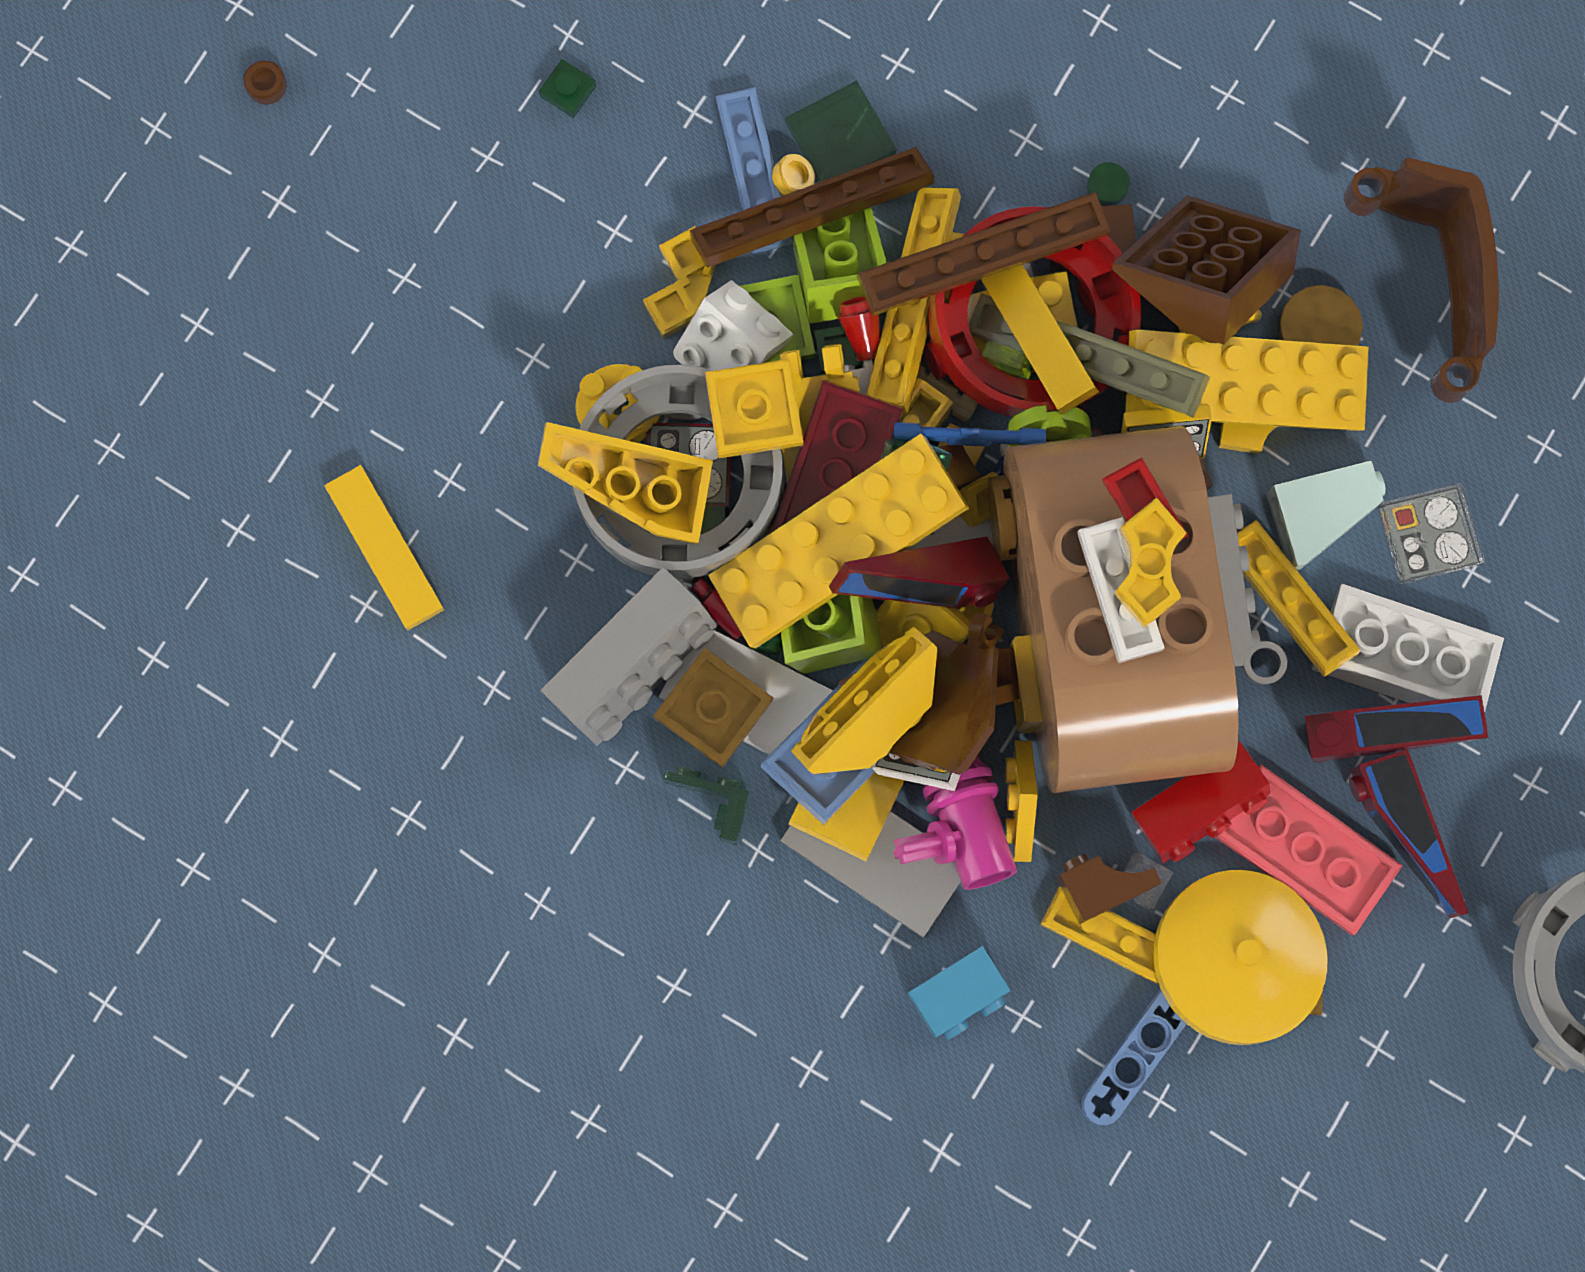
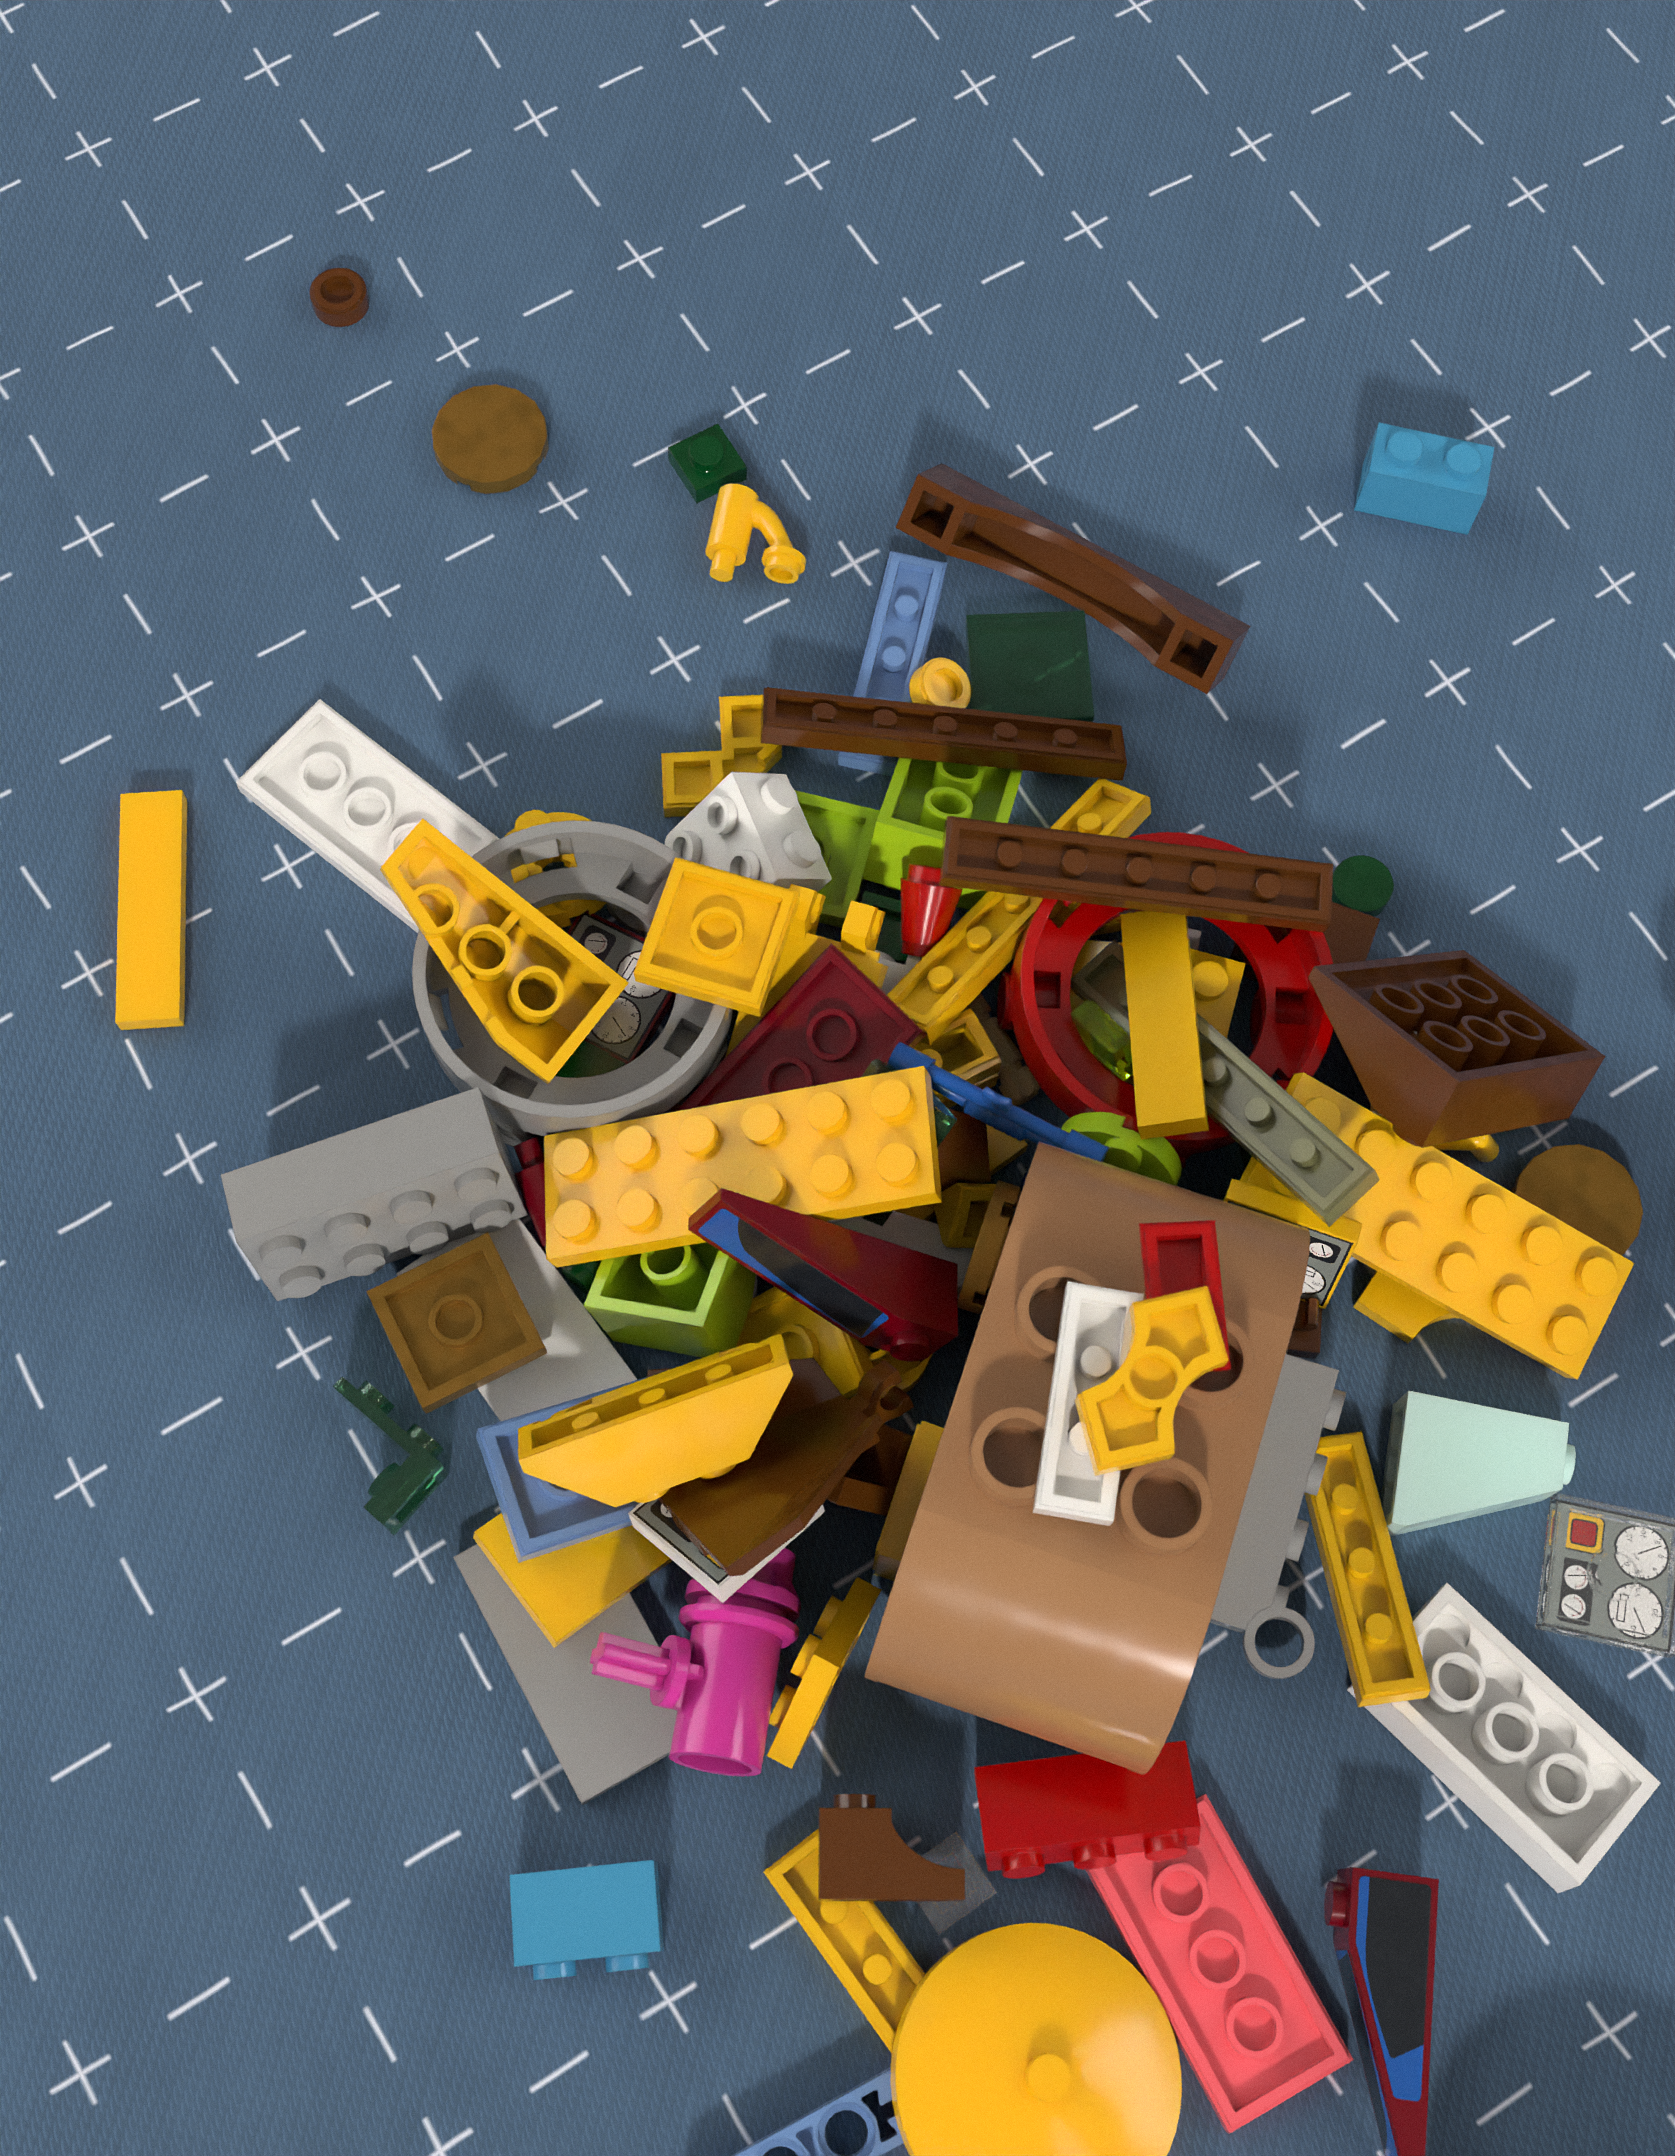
camera: 25 degrees right, 10 degrees down
slope [1305,695,1489,763] -> none
none -> white tile [236,699,499,933]
none -> pearl gold tile [432,384,549,494]
none -> yellow plant [705,484,806,584]
none -> reddish brown arch [896,463,1251,694]

